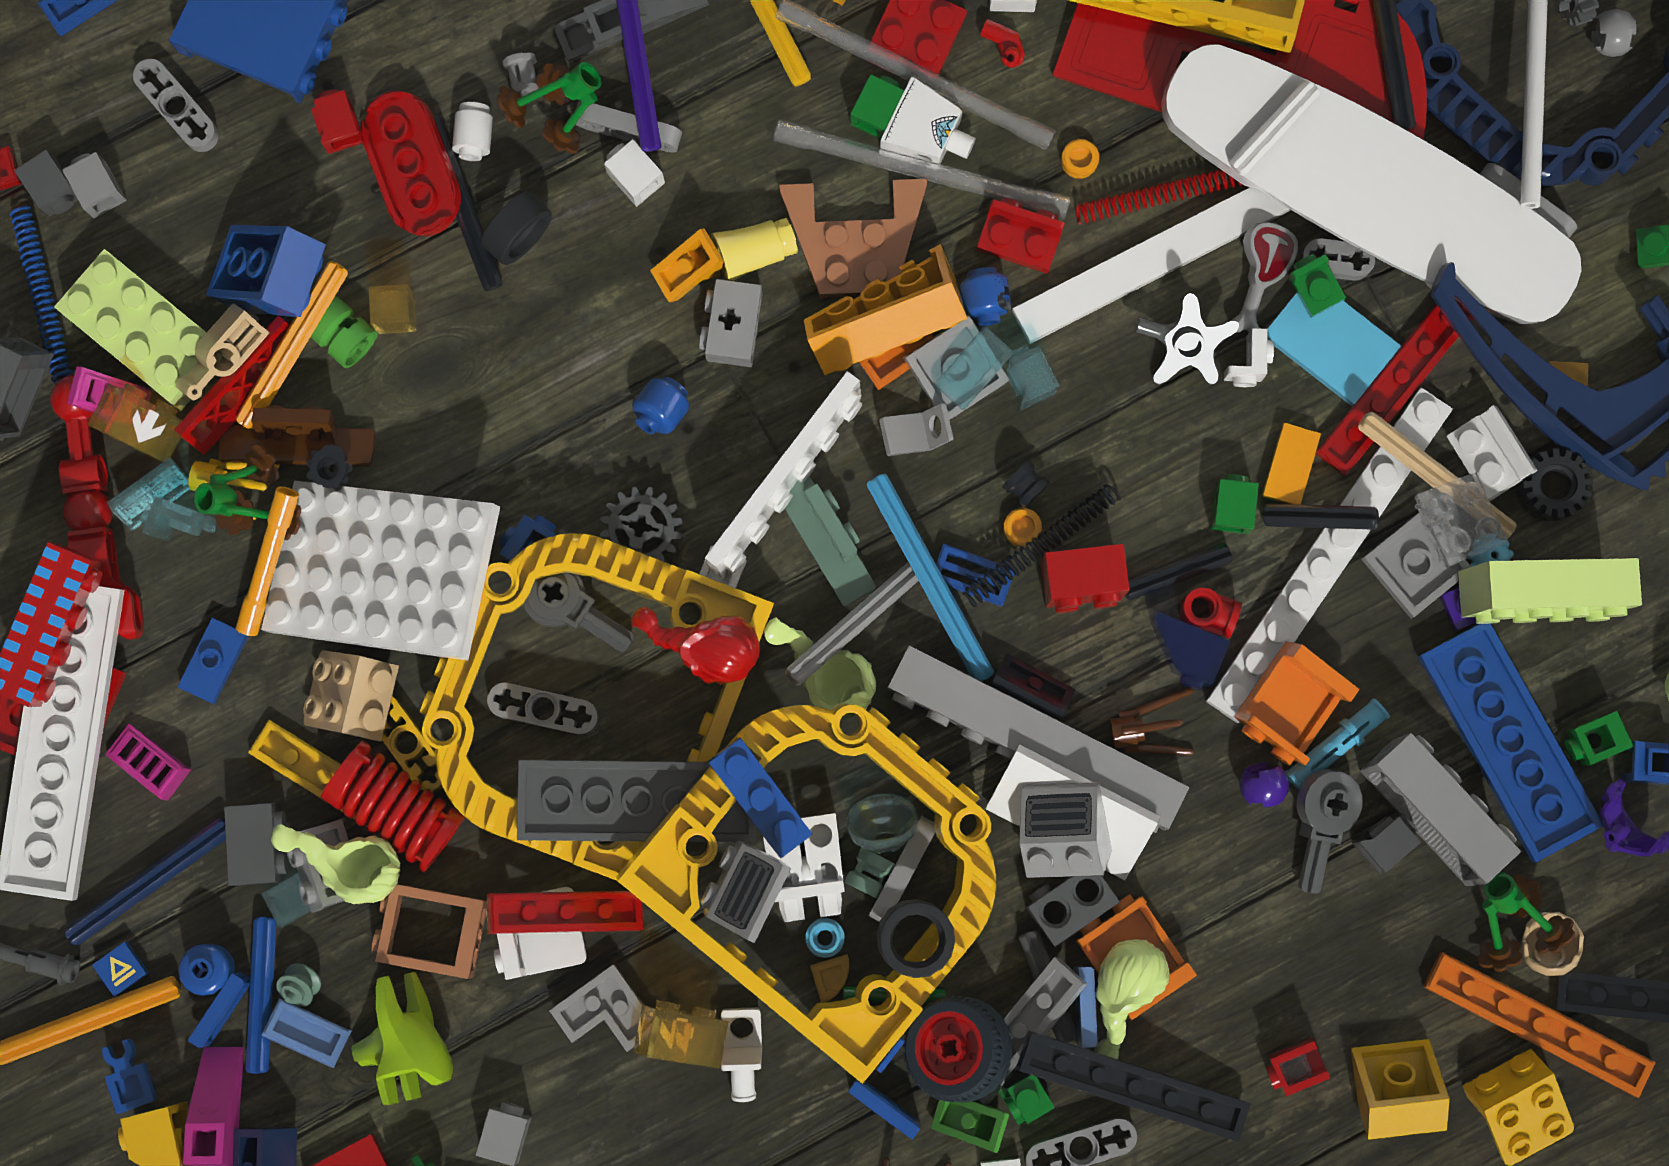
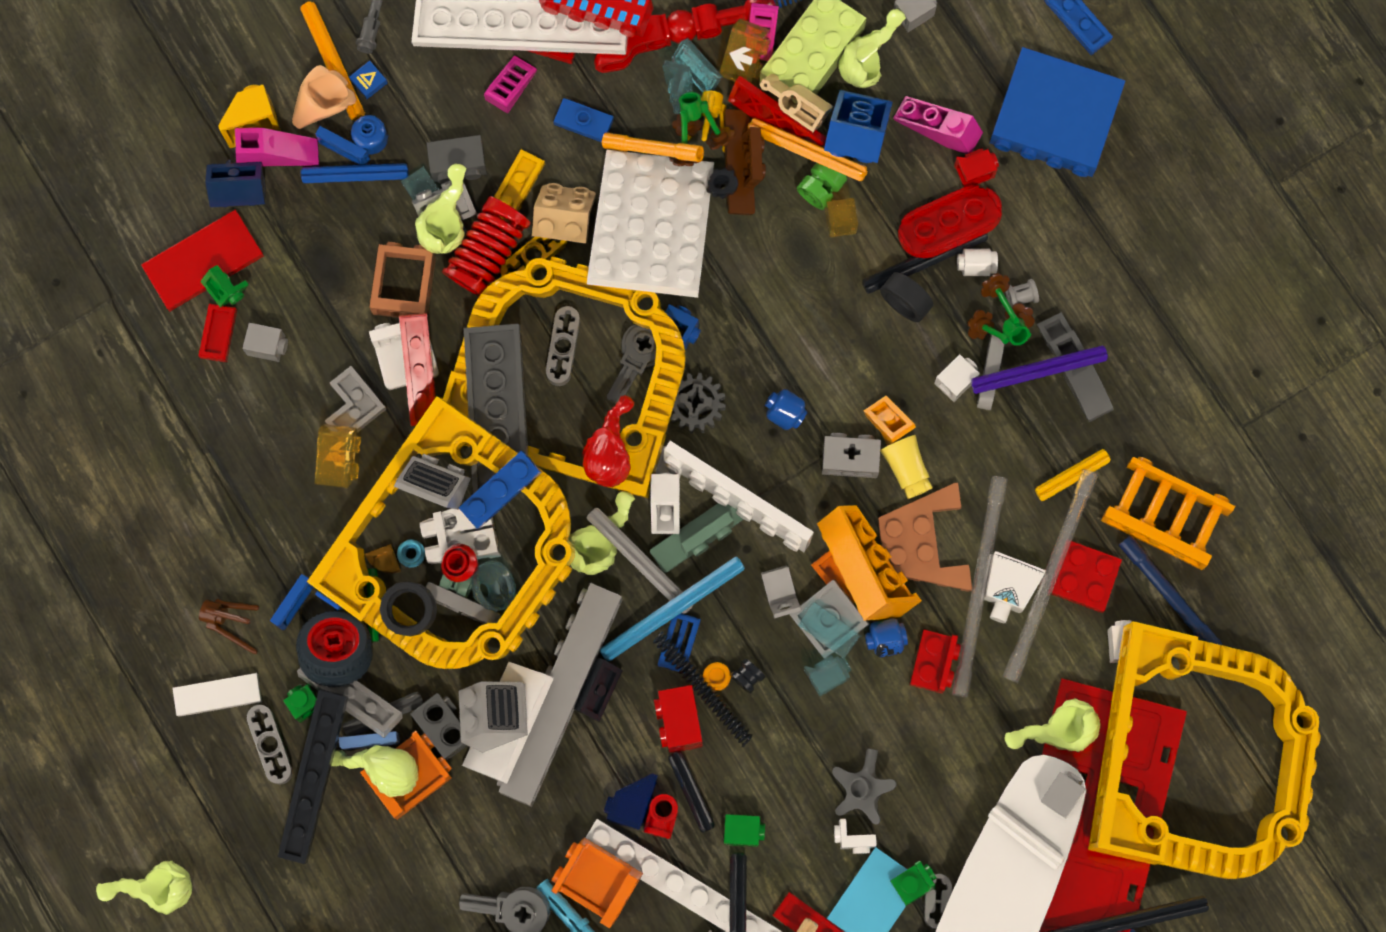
camera: 85 degrees right, 5 degrees down
dark blue axle [64,818,226,945] -> none
blue plate [102,1039,158,1115] -> none
light grey beam [133,59,219,152] -> none
medium blue tile [261,998,351,1068] -> none
sand green wheel [276,963,321,1007] -> none
lime piece [351,972,454,1105] -> none
white bracket [721,1007,762,1102] -> none
green brick [850,74,905,139] -> none
bright green slope [931,1100,1009,1153] -> none
red arm [980,19,1025,68] -> none
white tile [1012,187,1291,344] -> none
light orange tile [1061,139,1099,179] -> none
red piece [1076,169,1242,225] -> none
reddish brown plant [1110,687,1194,756] -> none
light grey piece [1231,222,1298,333] -> none
dark purple piece [1239,762,1290,807] -> none
light orange tile [1261,423,1321,505] -> none
red window [1265,1037,1330,1097] -> none
none -> light nougat hat [292,65,356,129]
none -> red cone [441,544,478,582]
none -> white brick [651,473,680,534]
none -> yellowish green hair [838,9,906,88]
none -> dark pink slope [893,96,983,154]
none -> yellowish green hair [1005,698,1100,752]
none -> light grey brick [1041,771,1085,819]

